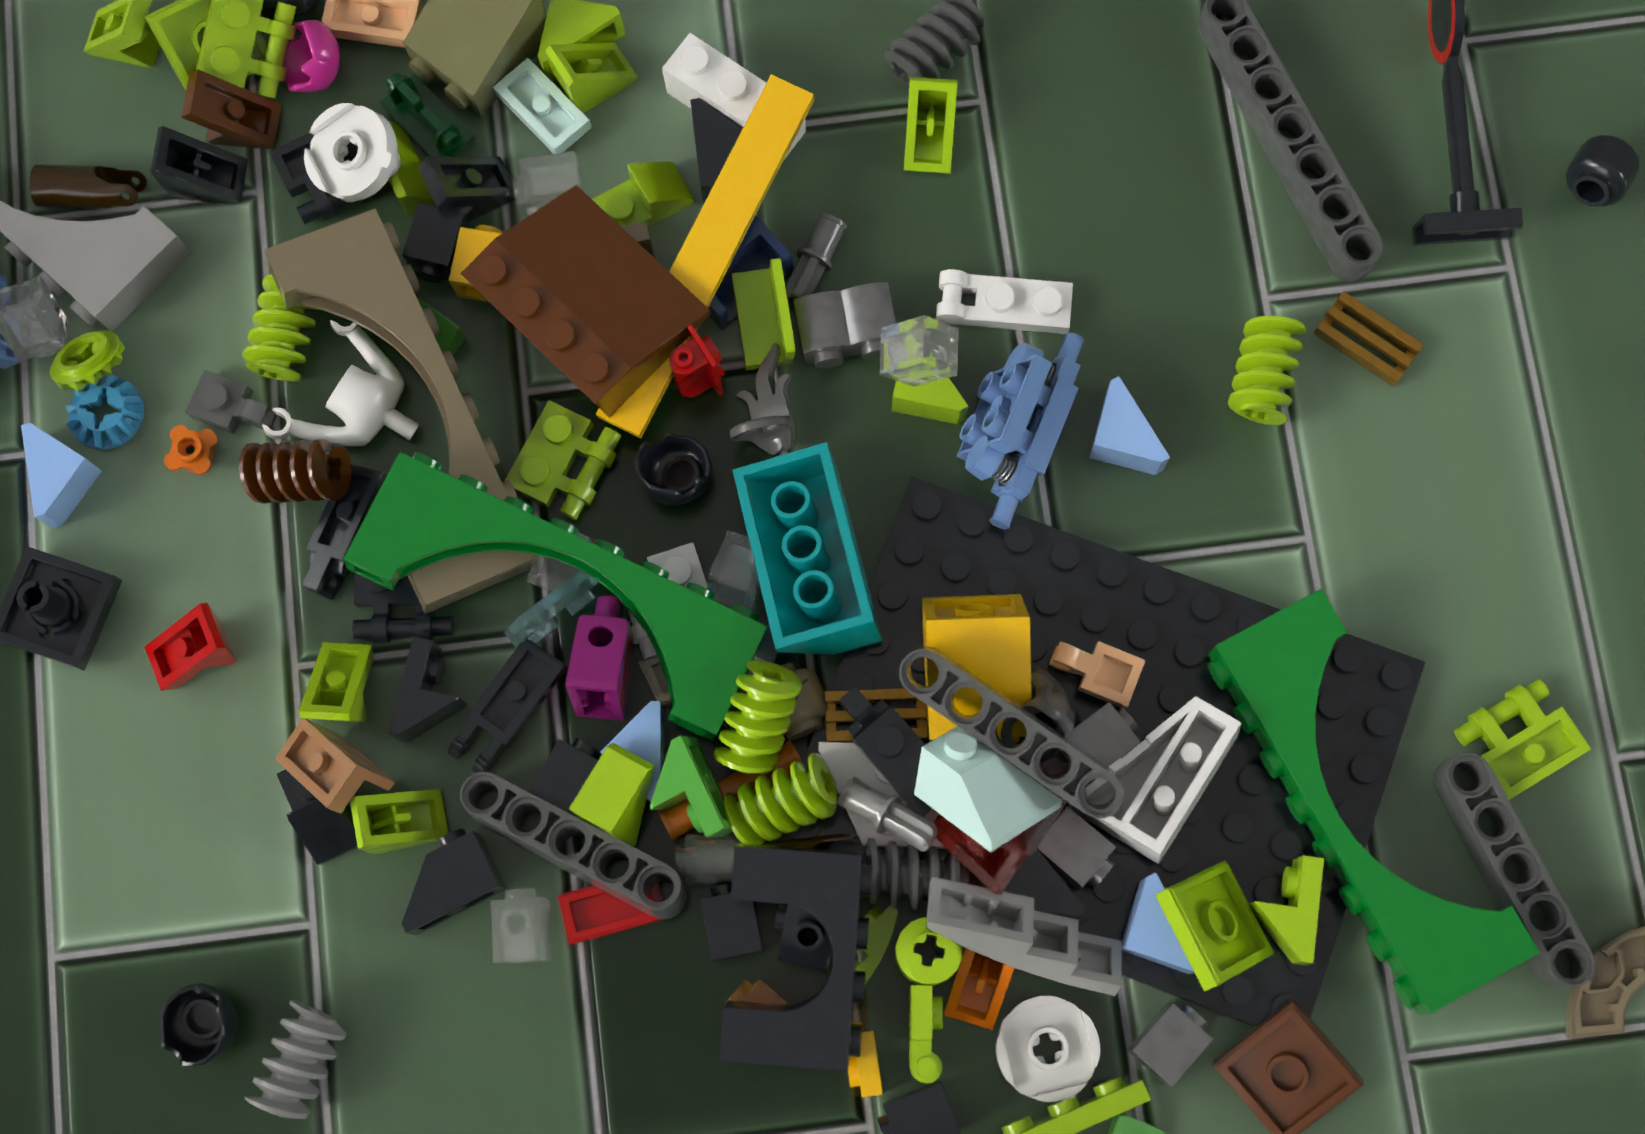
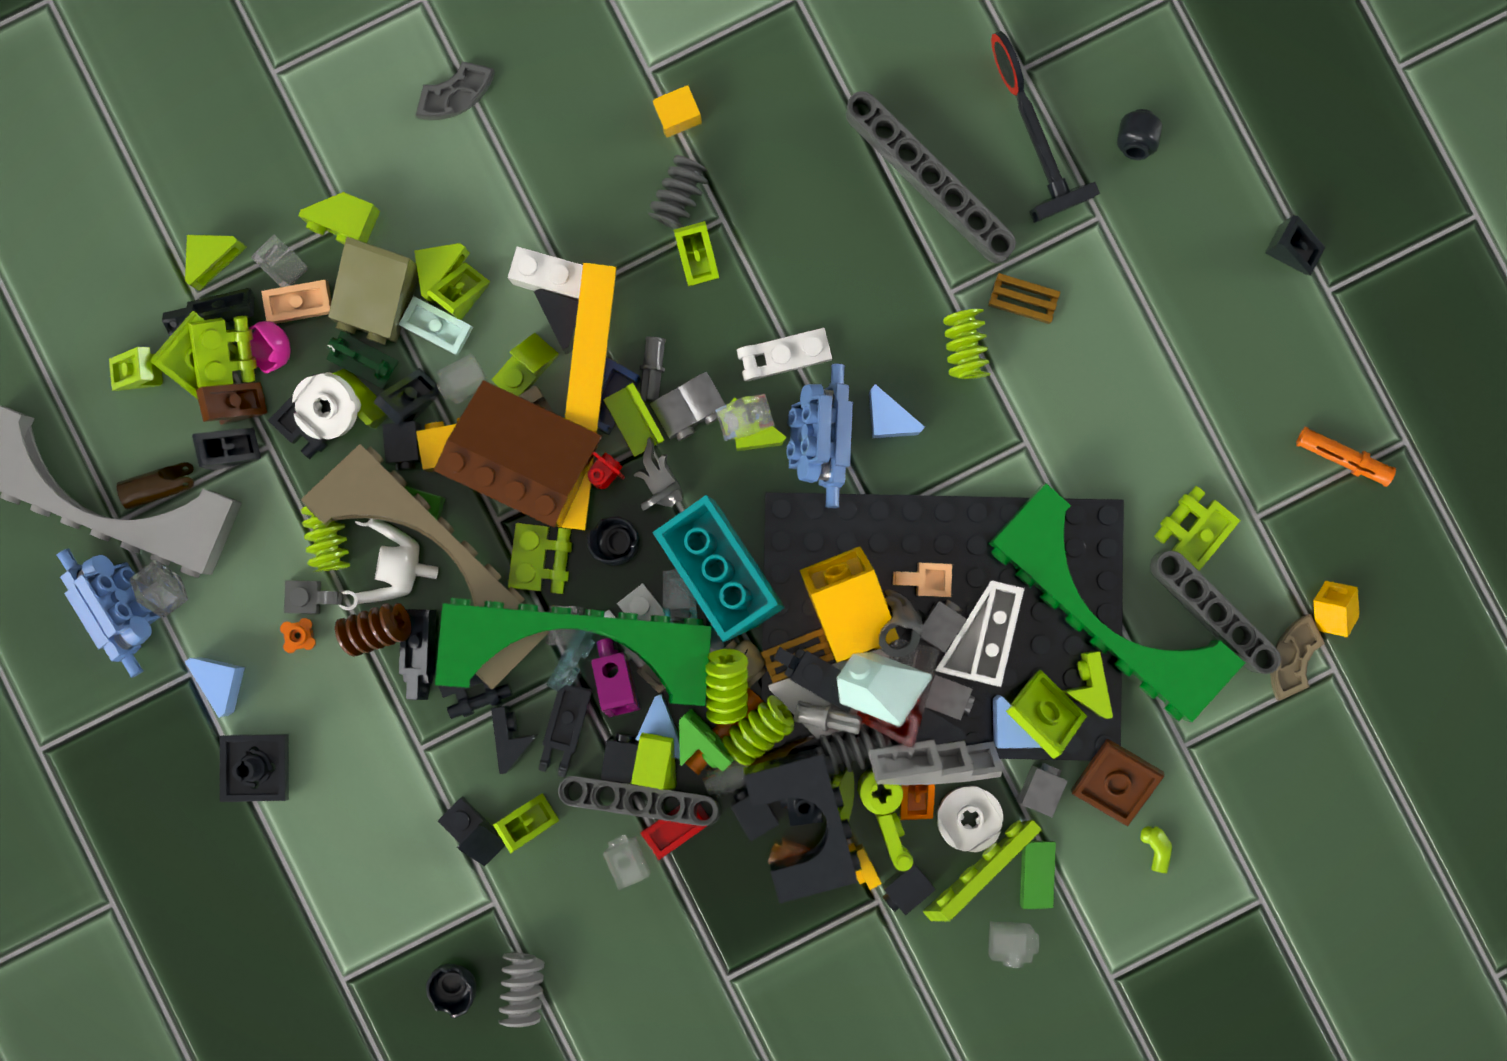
camera: 20 degrees left, 10 degrees up
lime gear [50,330,125,391] -> none
dark azure gear [65,374,144,450] -> none
red slope [144,603,236,691] -> none
medium nougat panel [274,718,395,814] -> none
lime slope [299,642,374,722] -> none
black slope [401,829,507,935] -> none
dark grey beam [899,647,1124,818] -> none

